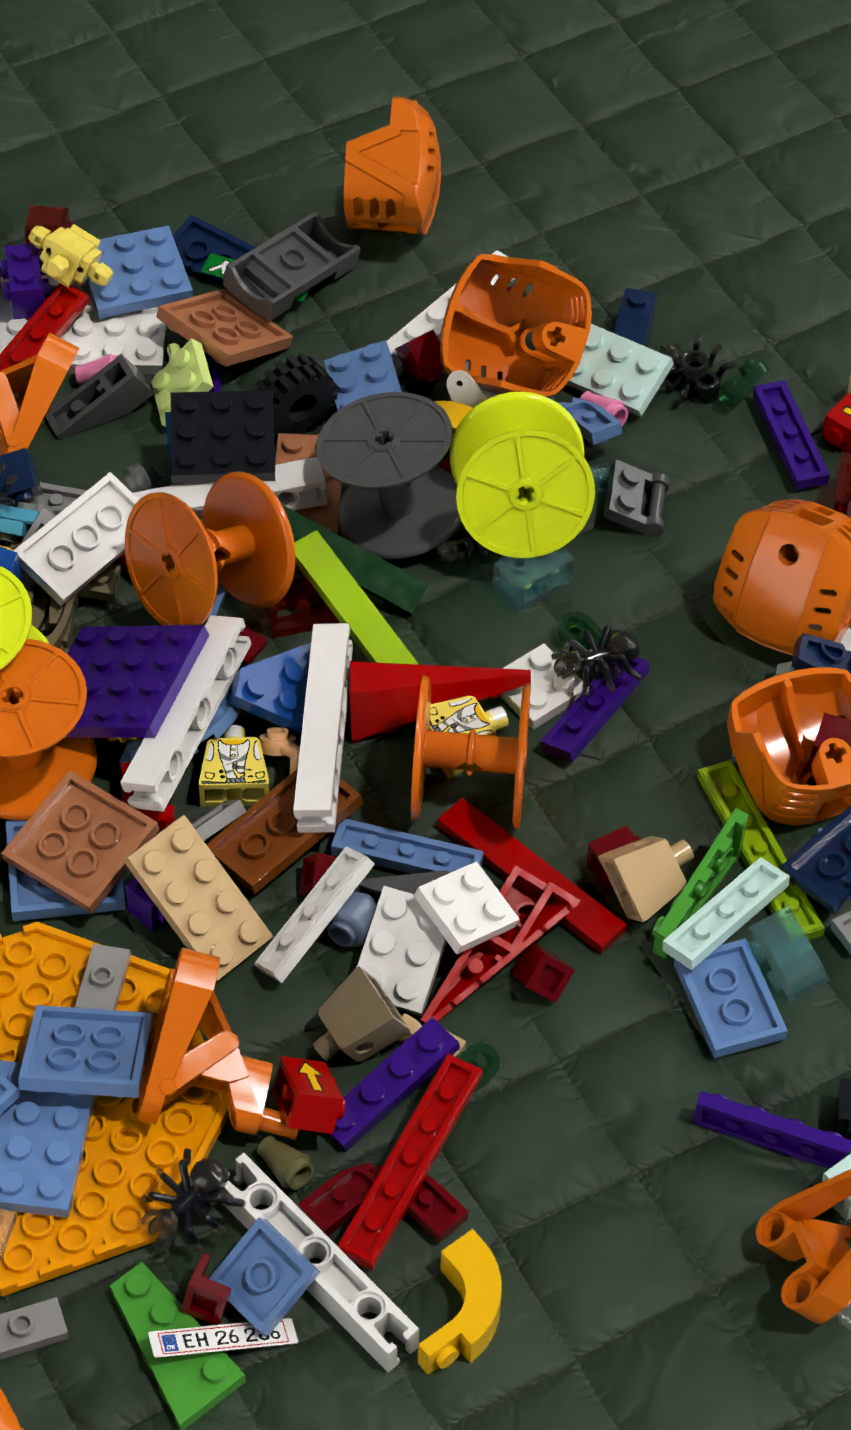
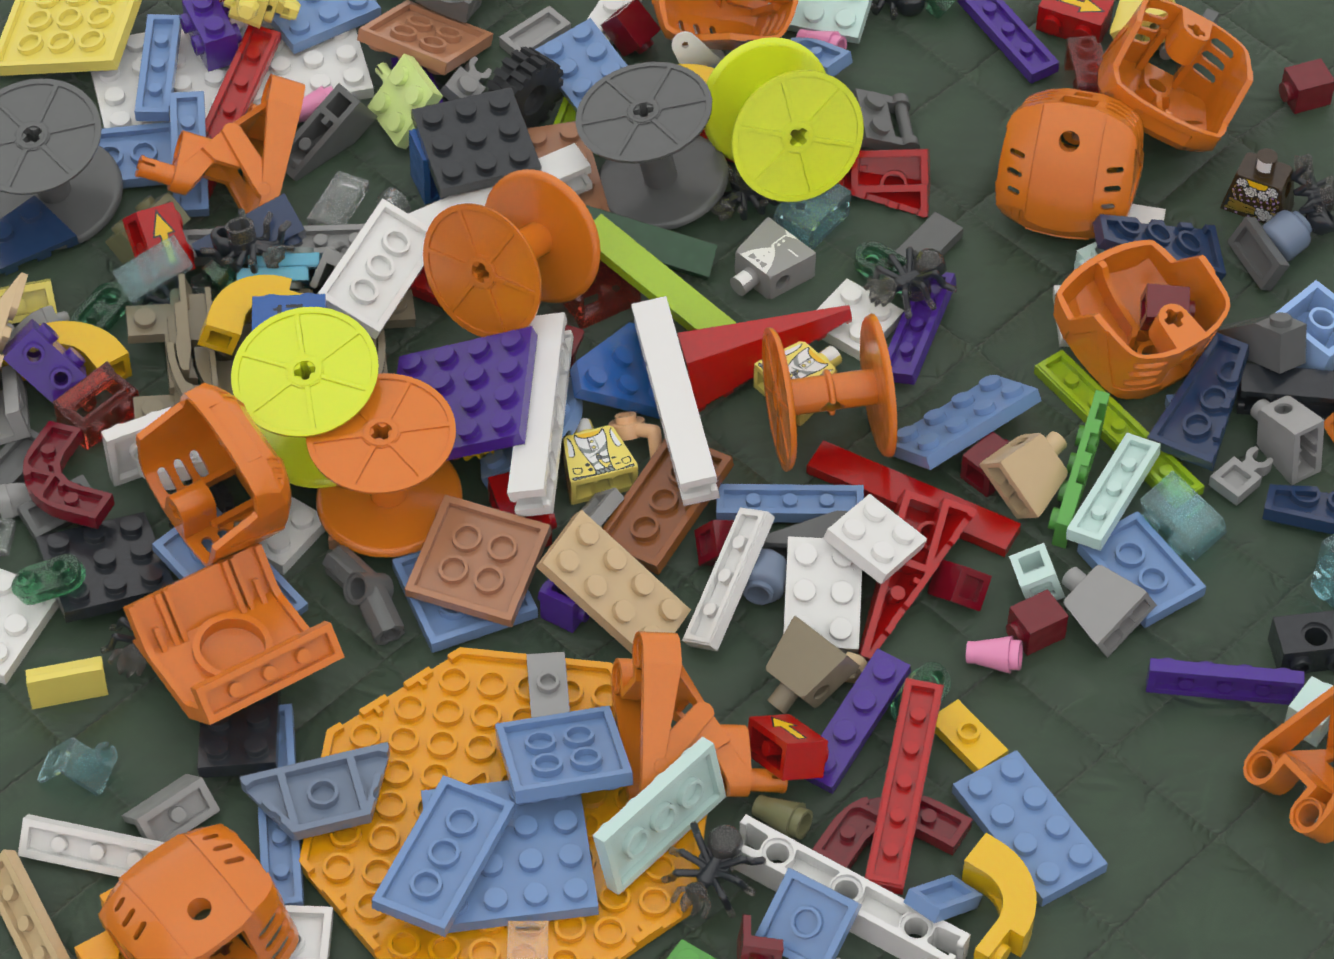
camera: 15 degrees left, 0 degrees up
none -> clear plate [307,171,369,226]
none -> light grey plate [440,57,492,101]
none -> light grey tile [499,6,571,55]
none -> light aqua plate [593,737,727,895]
none -> light grey torso [730,217,816,299]
none -> red wedge [831,148,930,217]
none -> medium blue plate [893,375,1041,470]
none -> dark grey tile [894,212,963,266]
none -> medium blue tile [903,875,983,923]
none -> yellow plate [935,699,1008,772]
none -> medium blue plate [952,750,1108,907]
none -> bright pink cone [966,636,1023,674]
none -> dark red brick [1006,589,1069,656]
none -> light aqua brick [1009,543,1065,600]
none -> light grey torso [1062,565,1157,658]

